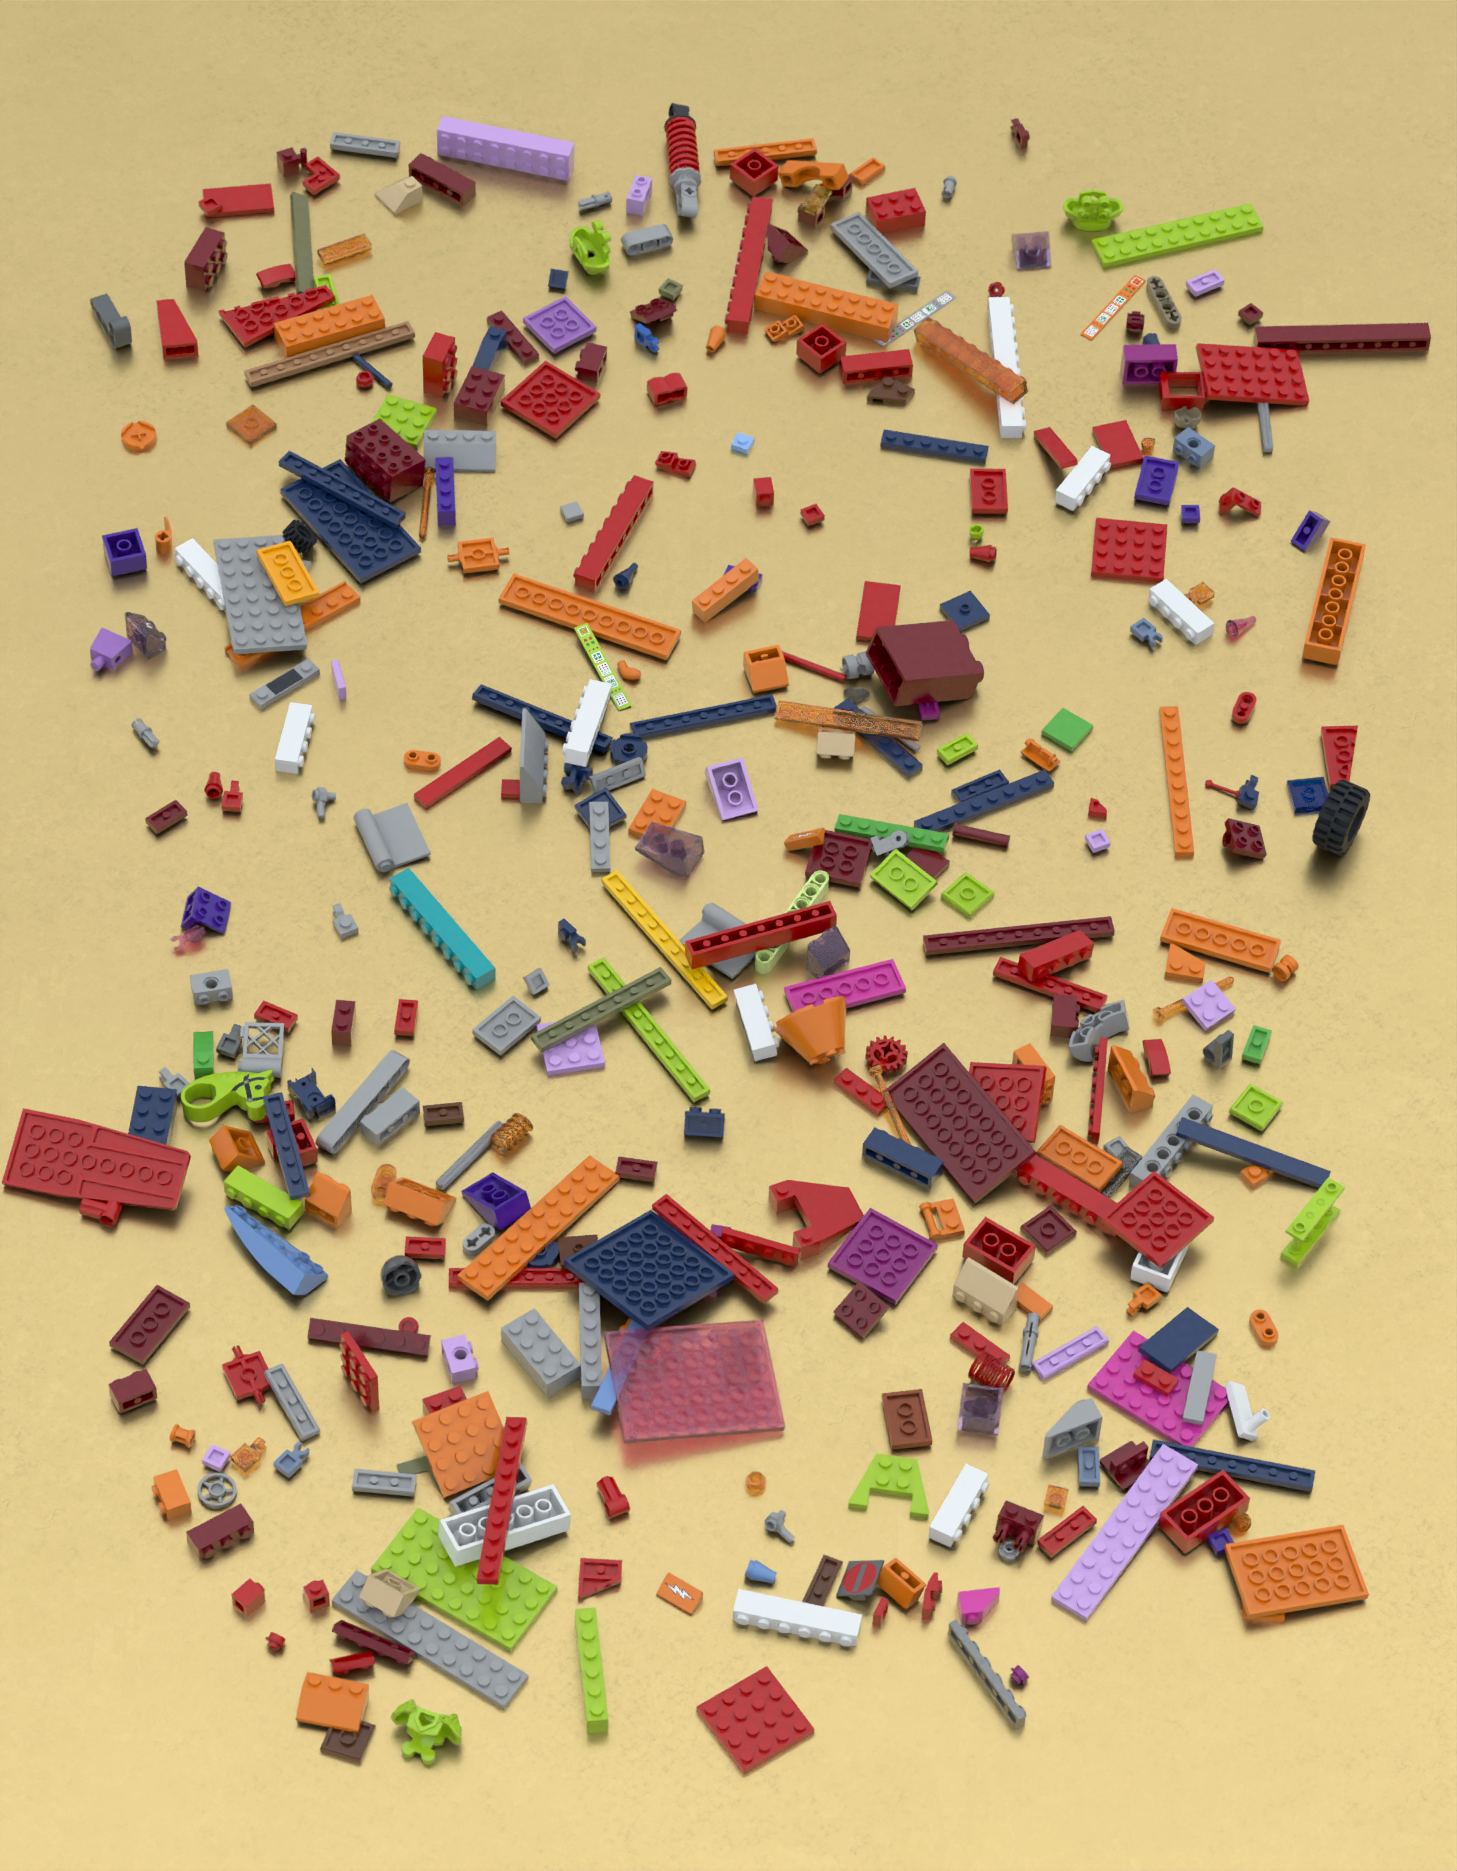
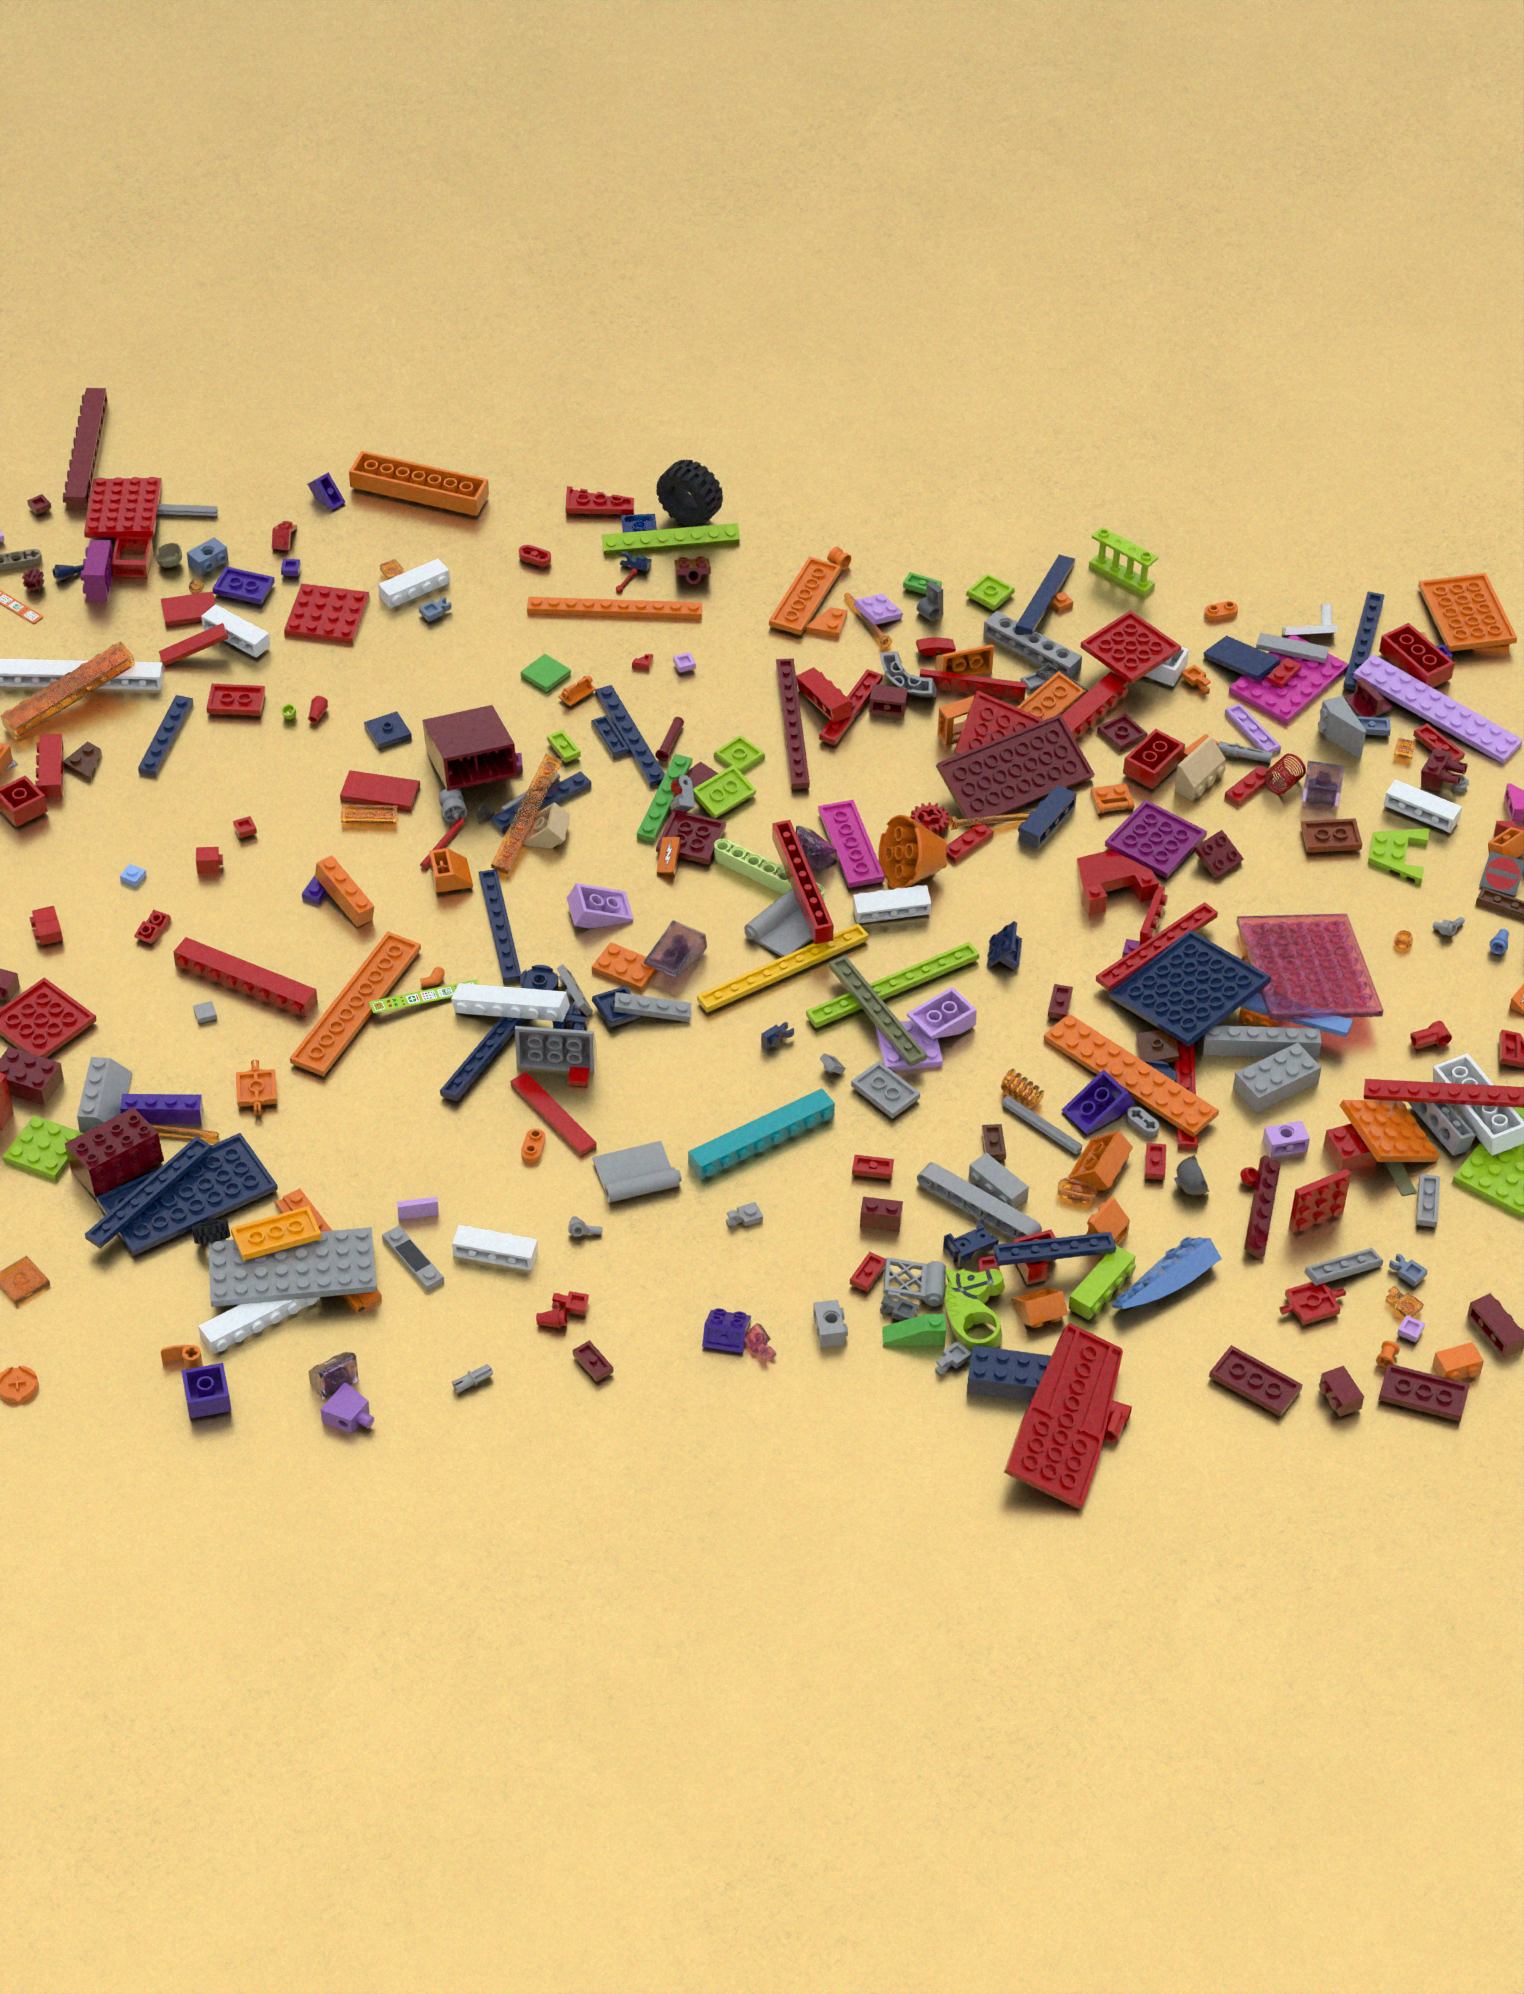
camera: 85 degrees left, 5 degrees down
light grey wheel [197,1473,237,1508] -> none
dark blue cone [613,563,638,589] -> none
clear pink cone [1226,616,1256,637] -> none
none -> clear orange plate [341,804,398,824]
none -> lime plate [602,523,740,553]
none -> lavender slope [907,987,977,1039]
none -> dark red plate [1378,1363,1470,1422]

